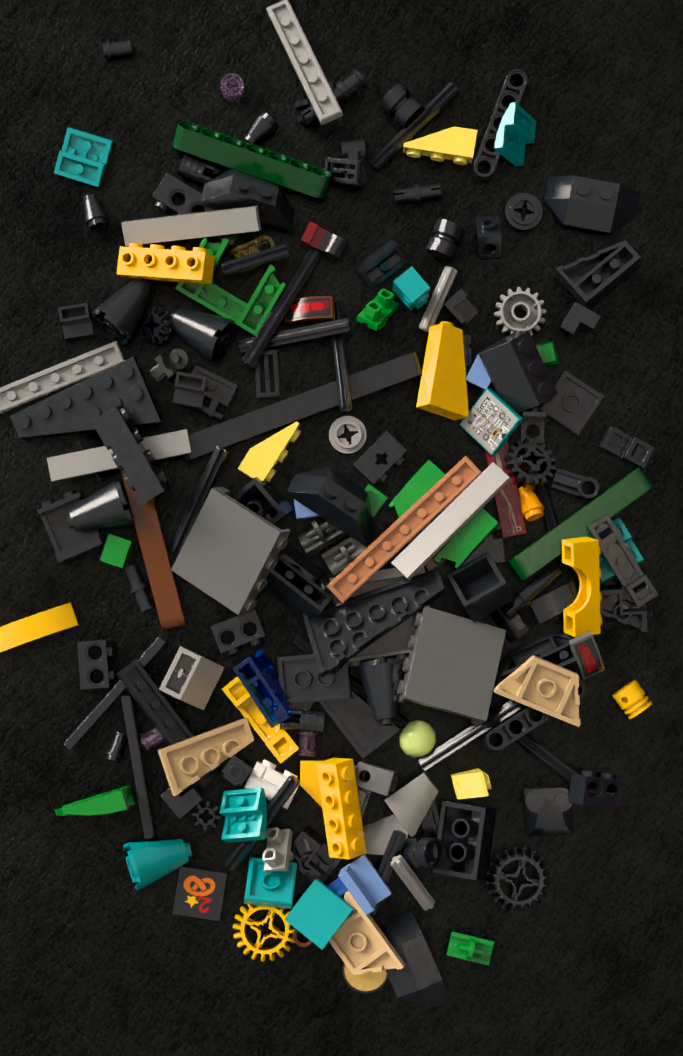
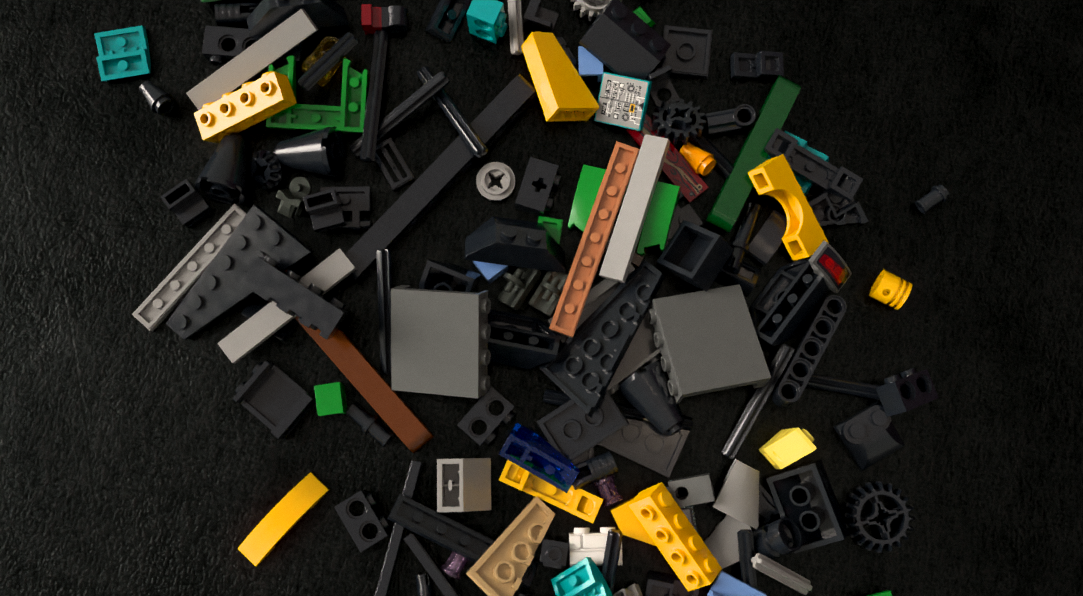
camera: 30 degrees left, 5 degrees down
black cone [66,480,134,532] -> none
light yellow slope [238,421,301,483] -> none
slope [285,296,335,326] -> none
green hips [357,289,399,331] -> none
yellowish green hair [399,720,436,758] -> none
tan wing [494,655,580,727] -> none

